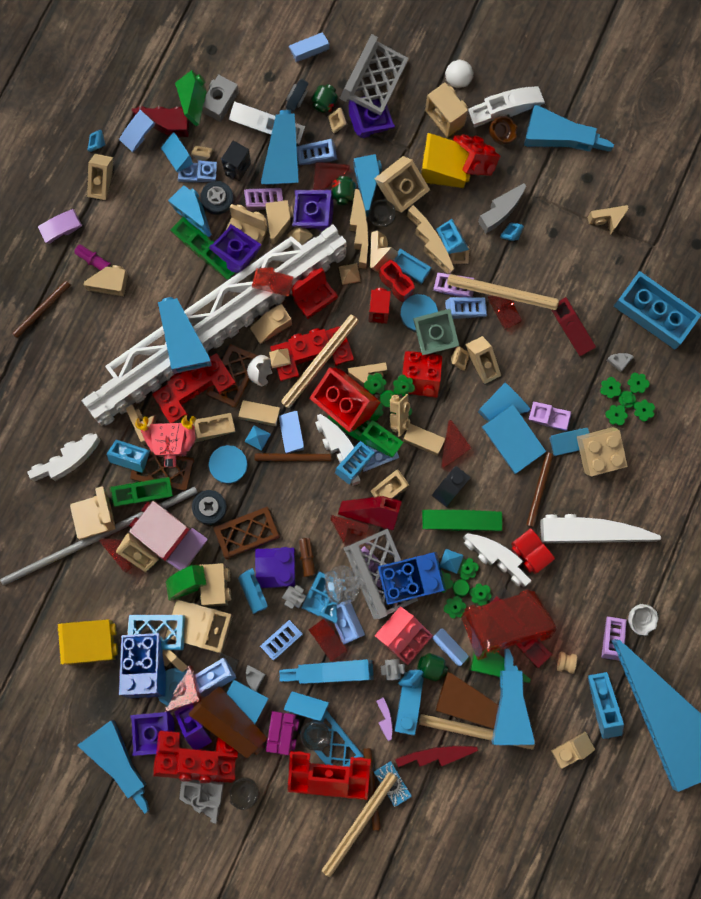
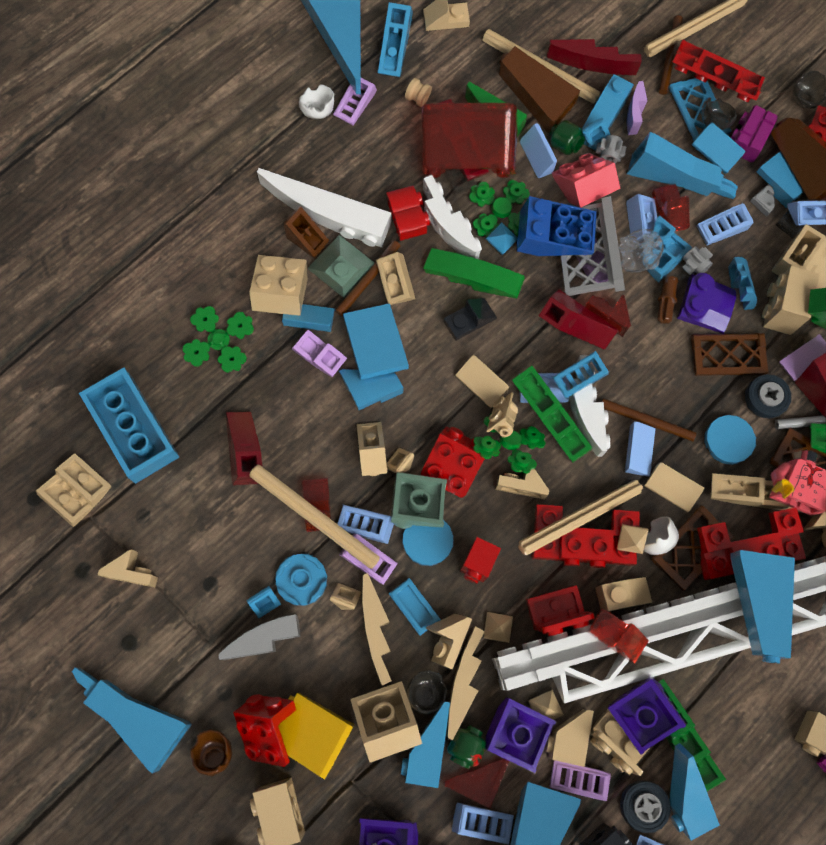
camera: 160 degrees left, 5 degrees down
dark azure slope [245,425,271,451] -> none
red slope [310,367,381,432] -> none
tan slope [371,469,409,499] -> none
tile [374,761,411,807] -> none
red brick [379,260,415,302] -> none
dark azure slope [436,219,469,254] -> none
clear red tile [441,420,471,469] -> none
white slope [468,86,545,127] -> none
dark azure piece [492,649,535,745] -> none
light grey tile [606,353,634,372] -> none
none -> tan slope [36,453,111,527]
none -> dark azure tile [276,554,327,606]
none -> reddish brown slope [283,206,329,258]
none -> sand green slope [308,235,374,298]
none -> tan slope [376,252,415,305]

